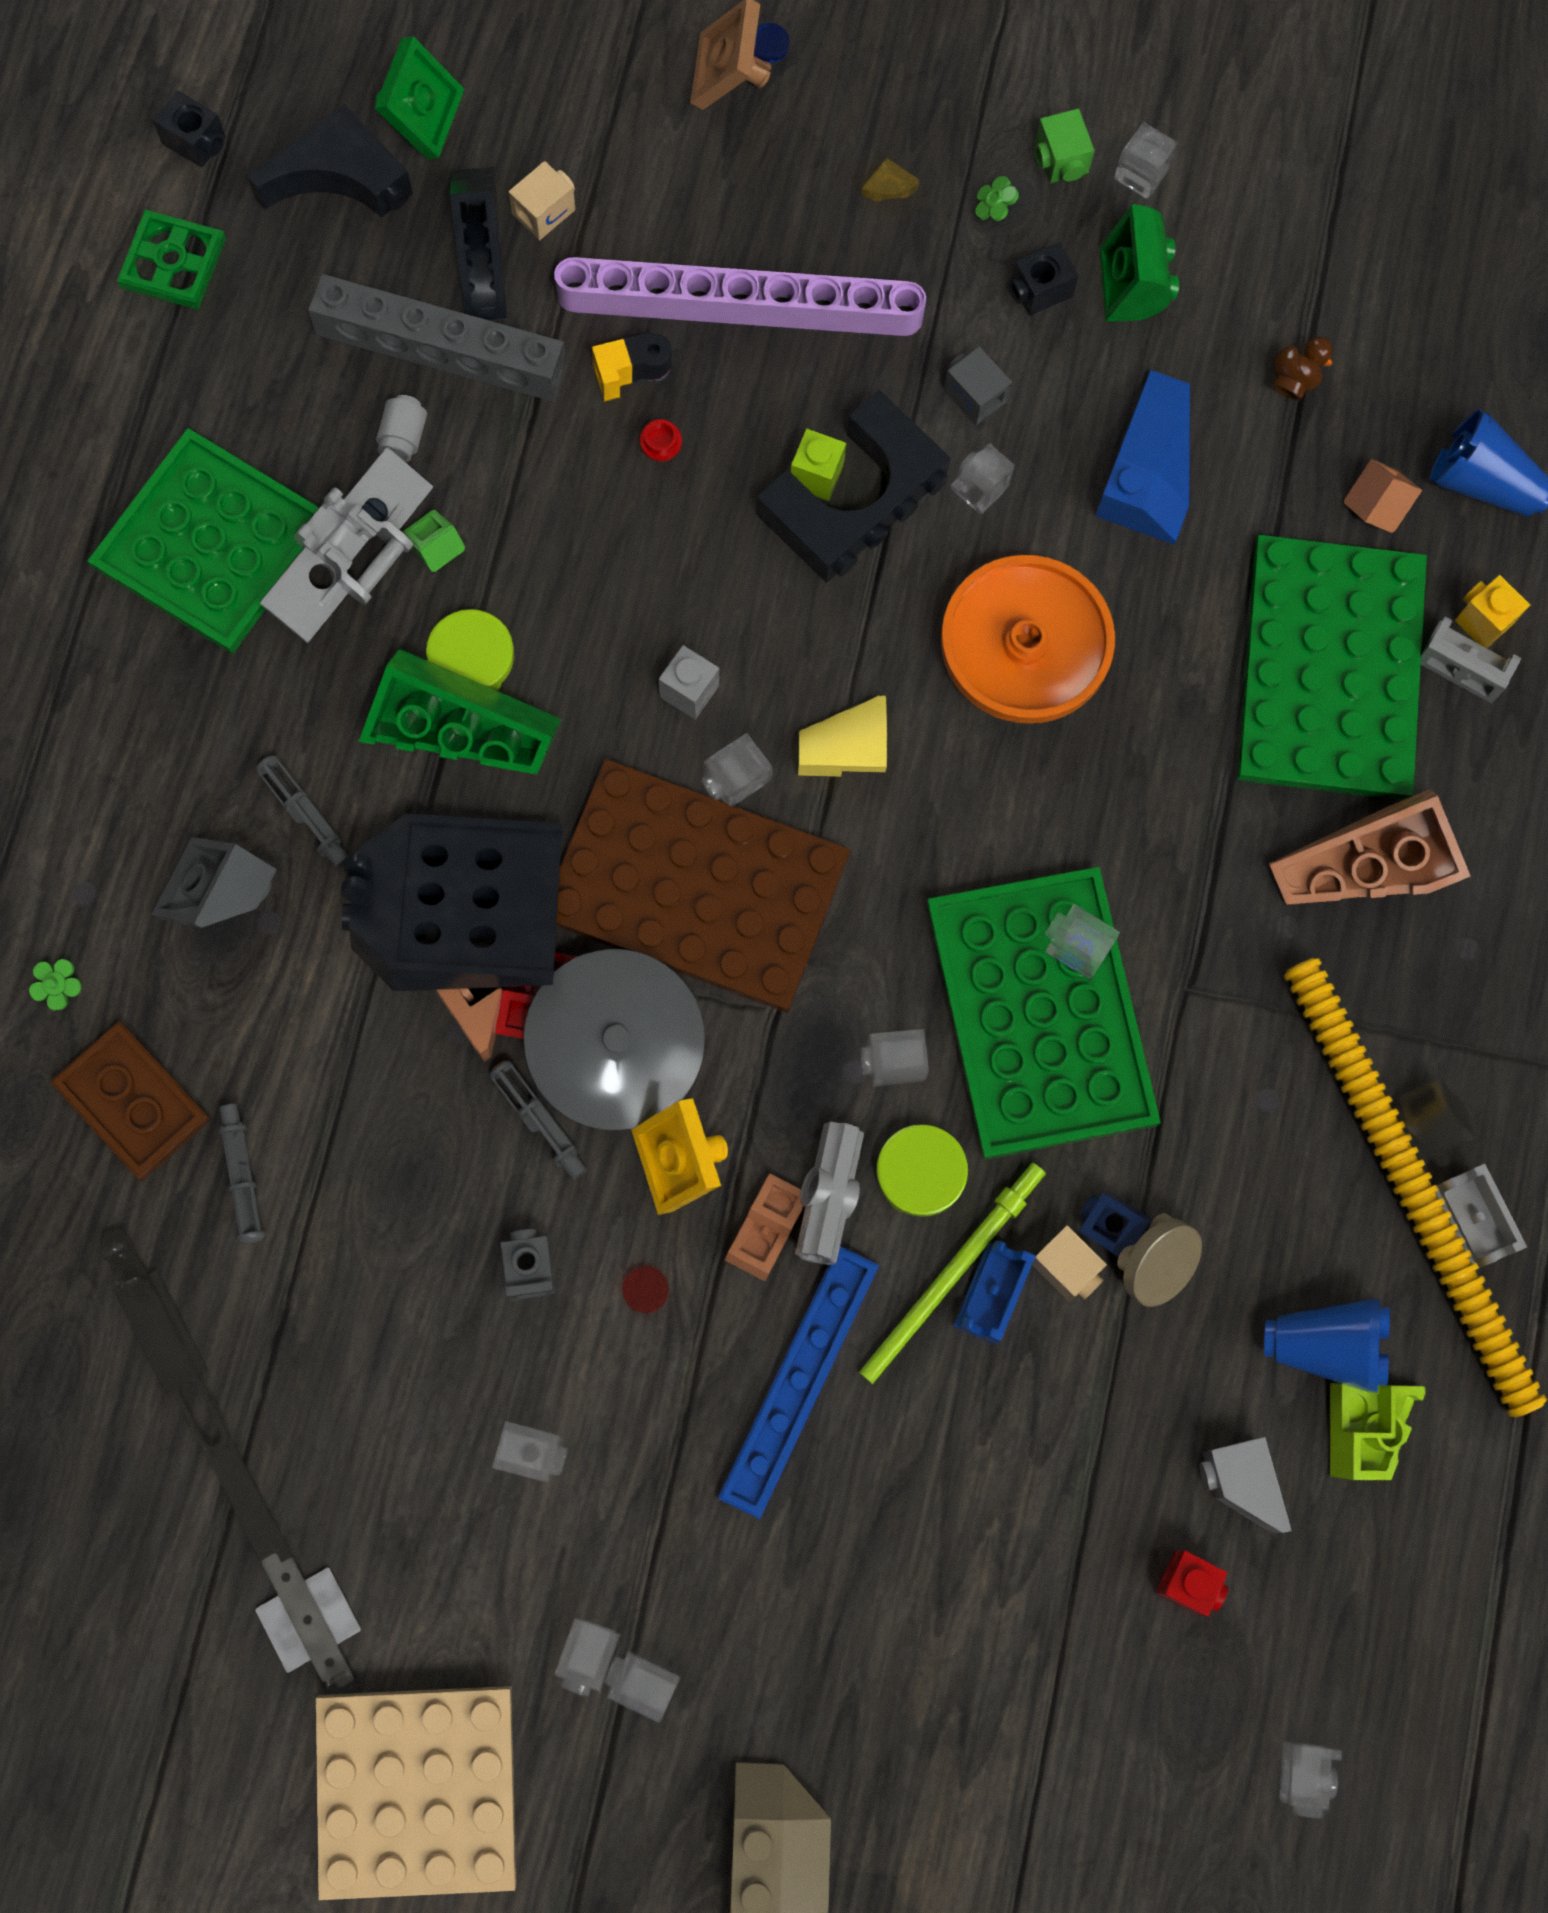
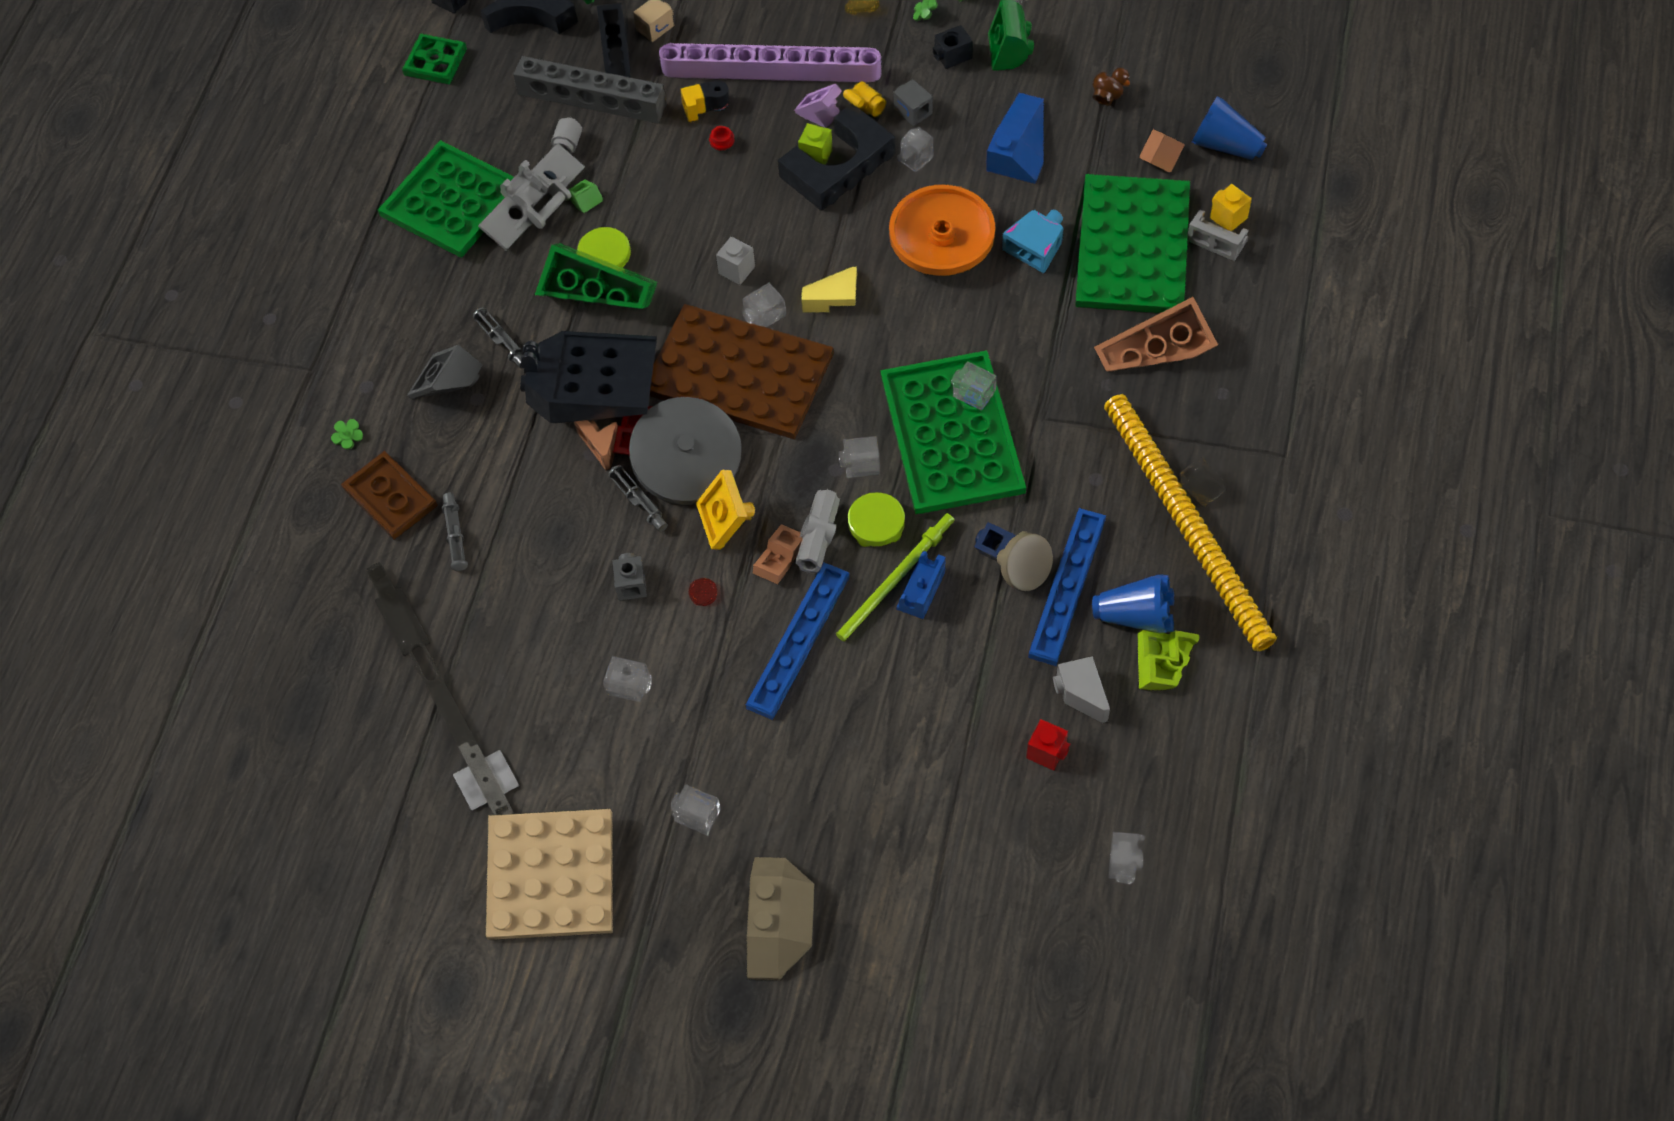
camera: 10 degrees right, 15 degrees down
clear brick [554,1617,622,1696] -> none
tan brick [1032,1225,1107,1302] -> none
light grey hinge [1435,1164,1527,1268] -> none
none -> lavender slope [794,83,842,128]
none -> yellow piece [843,81,886,117]
none -> dark azure torso [1002,210,1064,273]
none -> blue tile [1028,508,1106,666]

